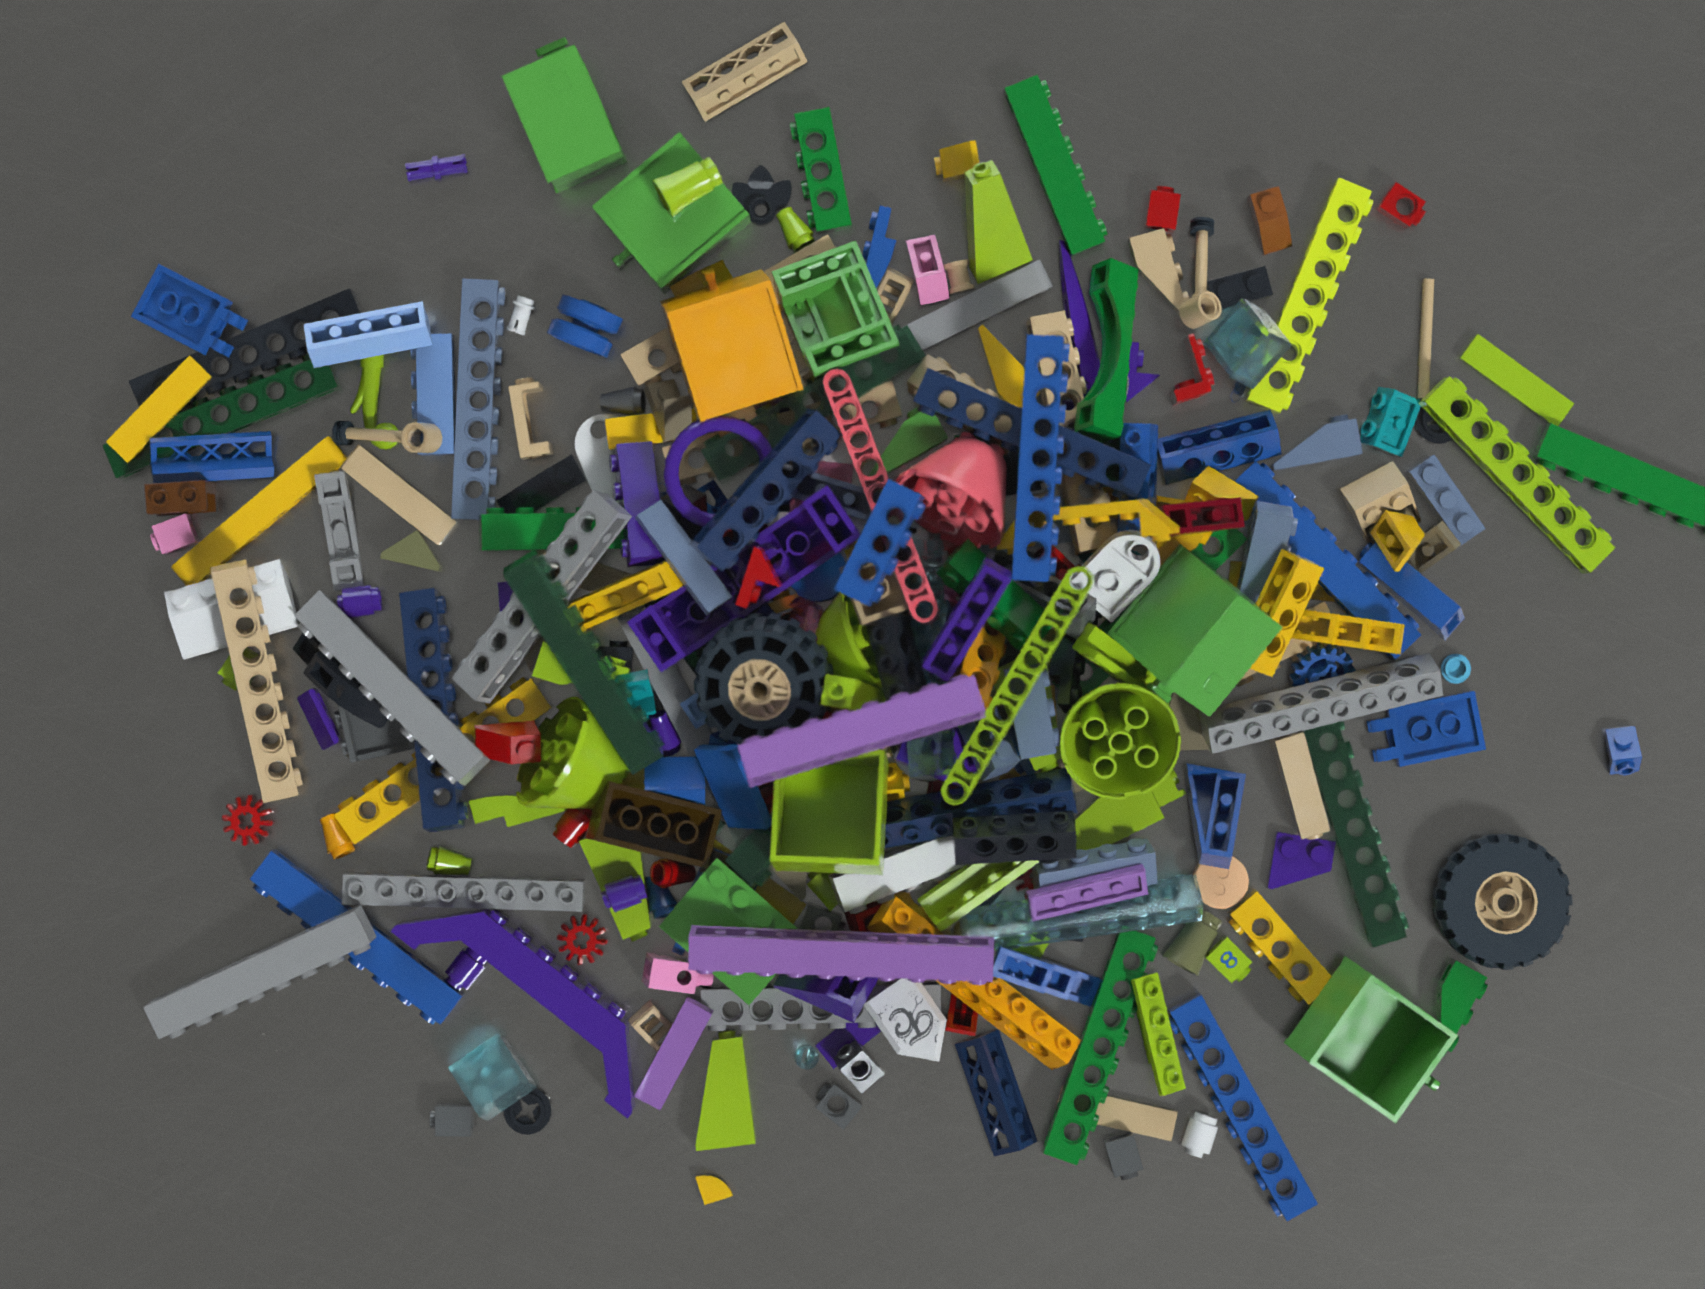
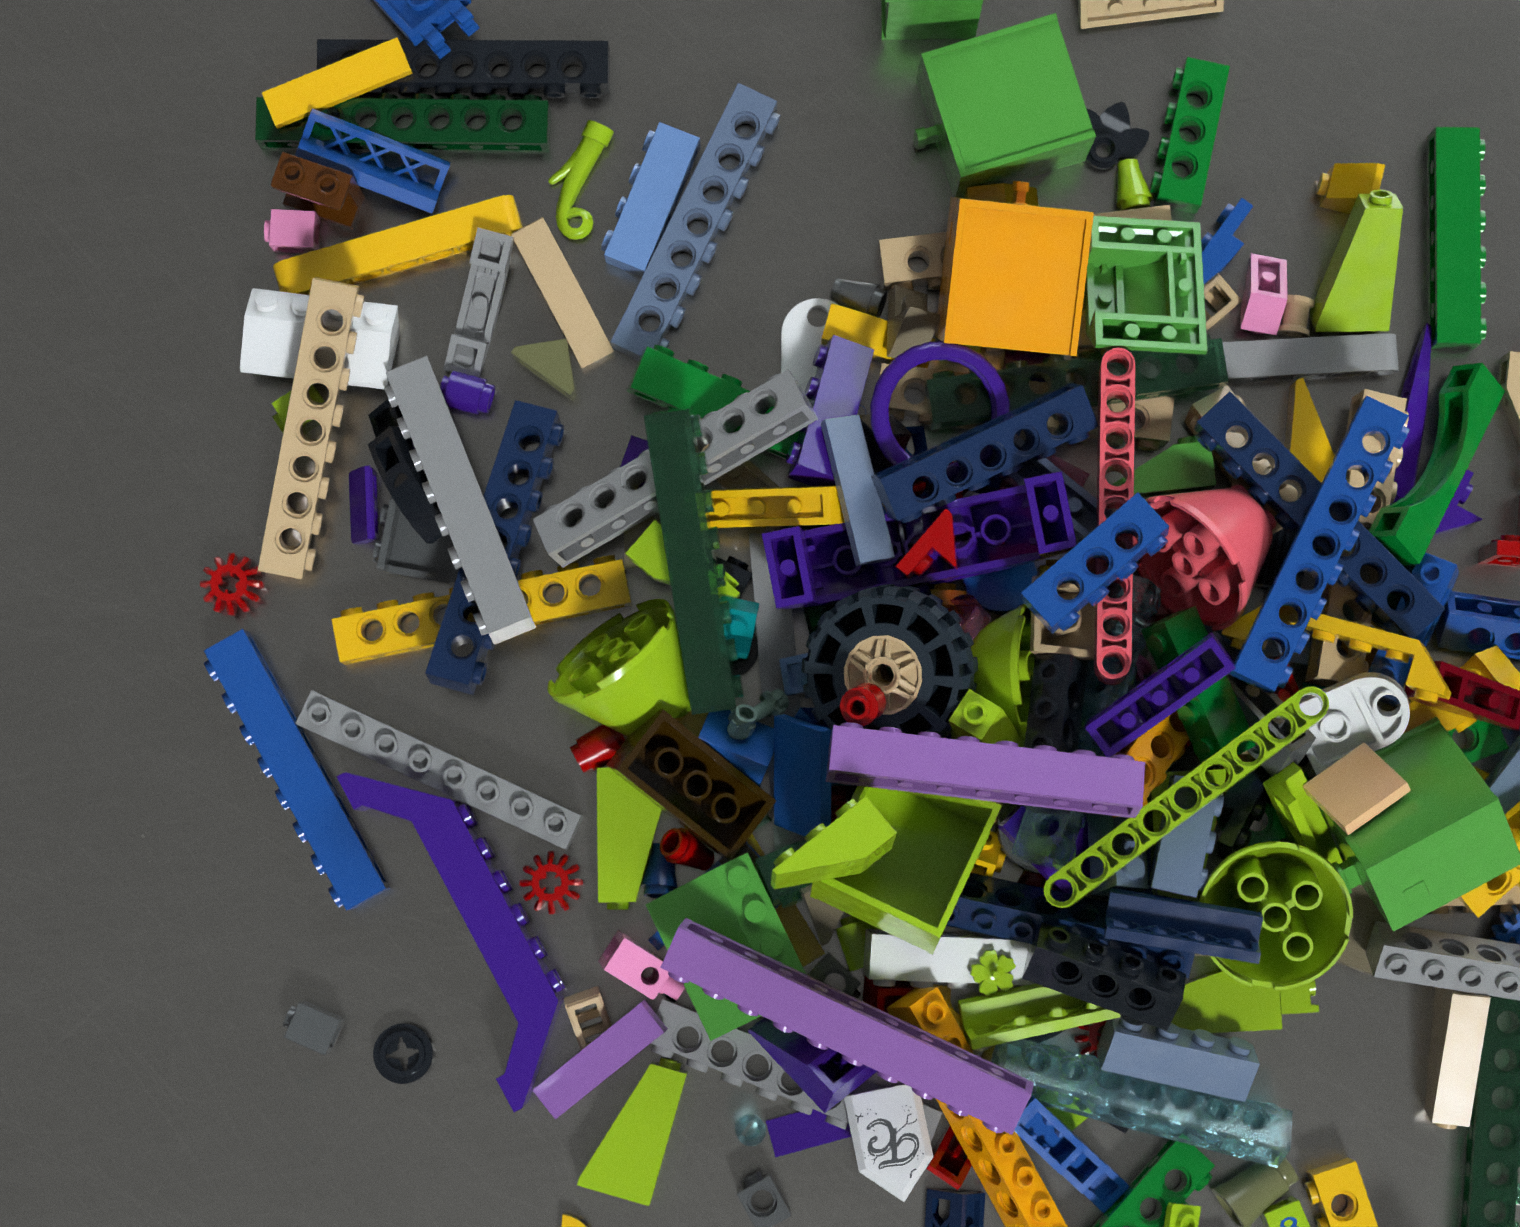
camera: 30 degrees right, 5 degrees down
light grey brick [143,905,377,1039] -> none
light blue brick [304,301,432,368] -> none
light orange cone [319,813,355,860] -> none
tan piece [332,421,442,453] -> none
lime cone [426,845,472,876] -> none
dark purple brick [445,947,486,990] -> none
clear light blue brick [448,1033,537,1121] -> none
lime slope [469,794,567,827] -> none
red slope [475,720,541,764] -> none
black slope [496,454,588,514] -> none
white pin [507,295,536,335] -> none
tan panel [508,377,554,460] -> none
blue wheel [547,294,623,358] -> none
dark purple brick [601,874,648,912] -> none
dark purple cone [649,710,682,757] -> none
lime plant [652,157,723,218] -> none
brick [833,1039,884,1093] -> none
medium lavender tile [1026,864,1148,922] -> none
blue wedge [1184,763,1246,869] -> none
light nougat head [1192,856,1249,909] -> none
dark purple wing [1267,831,1336,889] -> none
none -> sand green bar [727,689,789,740]
none -> lime slope [771,796,897,890]
none -> red brick [840,683,886,726]
none -> lime plant [970,949,1016,996]
none -> dark blue fence [1103,887,1263,964]
none -> light nougat tile [1303,742,1411,835]

